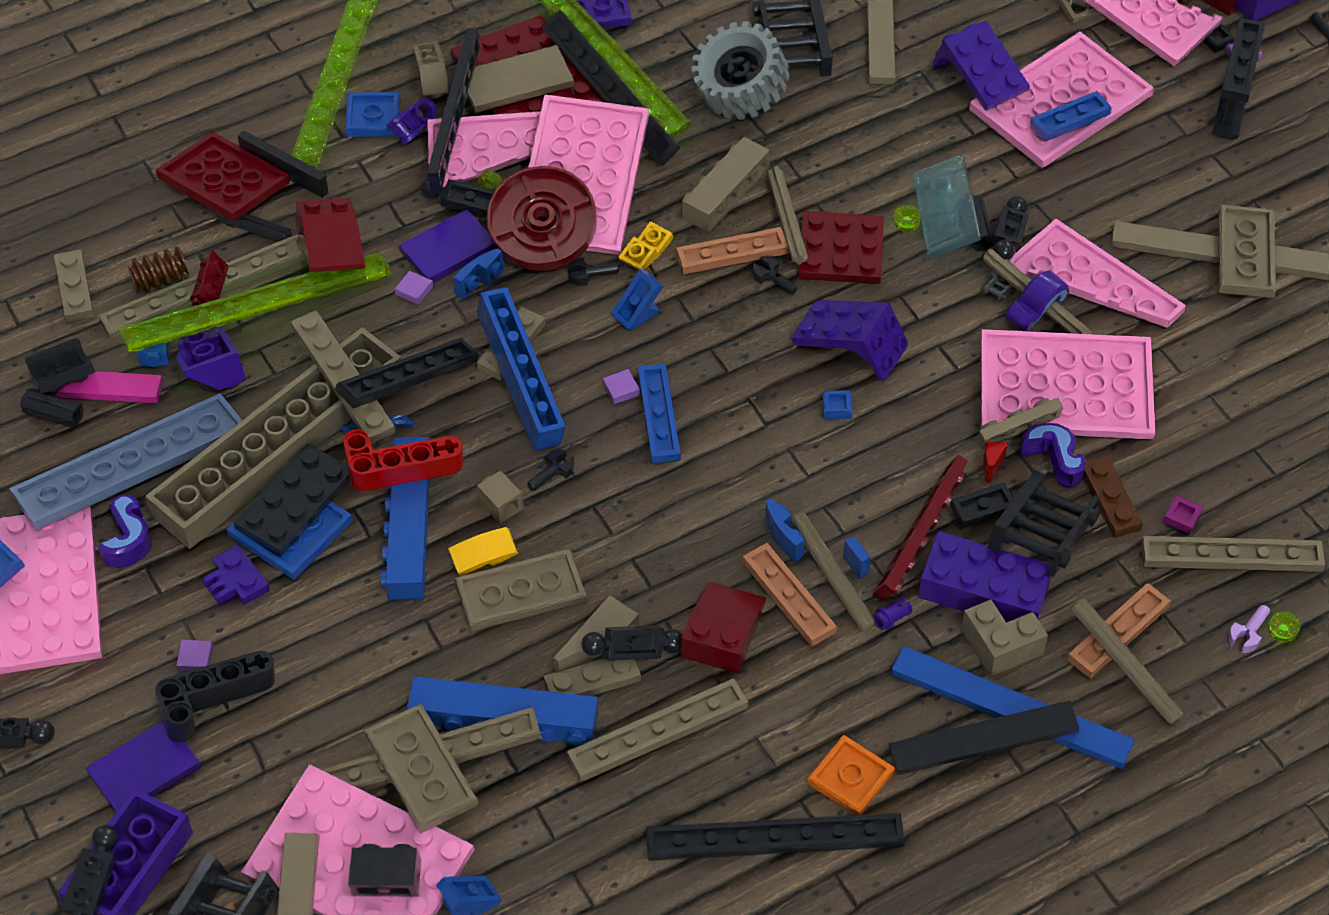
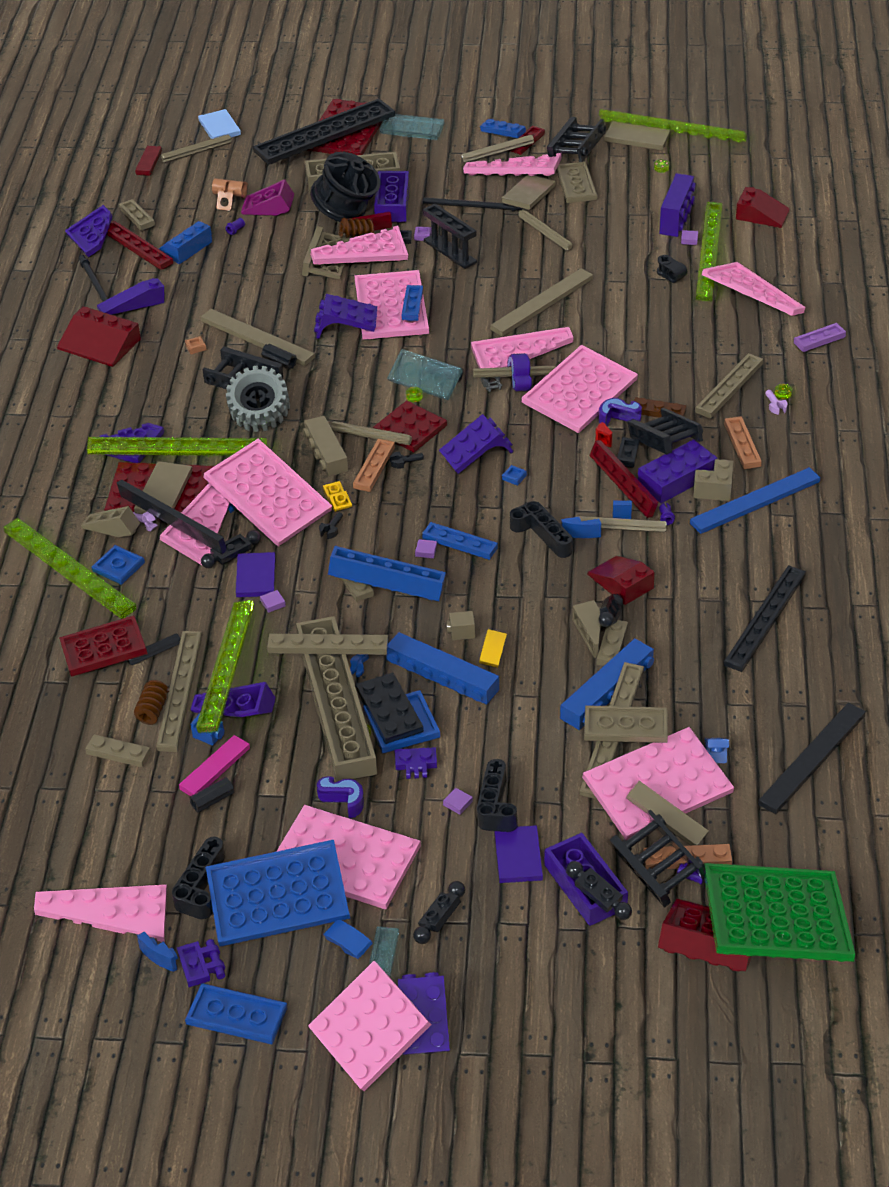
camera: 55 degrees left, 10 degrees down
sand blue plate [10,393,242,530] -> none
black bracket [25,338,95,394] -> none
dark red hinge [190,250,229,310] -> none
black tile [237,131,329,198] -> none
dark red slope [296,197,365,272] -> none
black tile [335,338,479,409] -> none
red beam [344,429,463,491] -> none
black brick [348,844,422,897] -> none
dark purple piece [386,98,437,146] -> none
blue slope [453,248,504,299] -> none
dark tan tile [455,549,587,632] -> none
clear neon green tile [478,170,503,190] -> none
dark red piece [487,166,597,271] -> none
black bar [527,449,574,491] -> none
black tile [542,10,681,166] -> none
dark tan plate [567,678,748,782] -> none
blue slope [611,269,664,330] -> none
nougat plate [742,543,837,647] -> none
orange tile [807,735,895,815] -> none
black tile [889,700,1080,775] -> none
dark tan plate [977,398,1063,450] -> none
black plate [992,196,1029,261] -> none
dark tan axle [1072,598,1183,724] -> none
magenta plate [1163,495,1203,535] -> none
dark tan tile [1218,205,1276,298] -> none
none -> black axle [261,344,297,369]
none -> black beam [510,501,572,558]

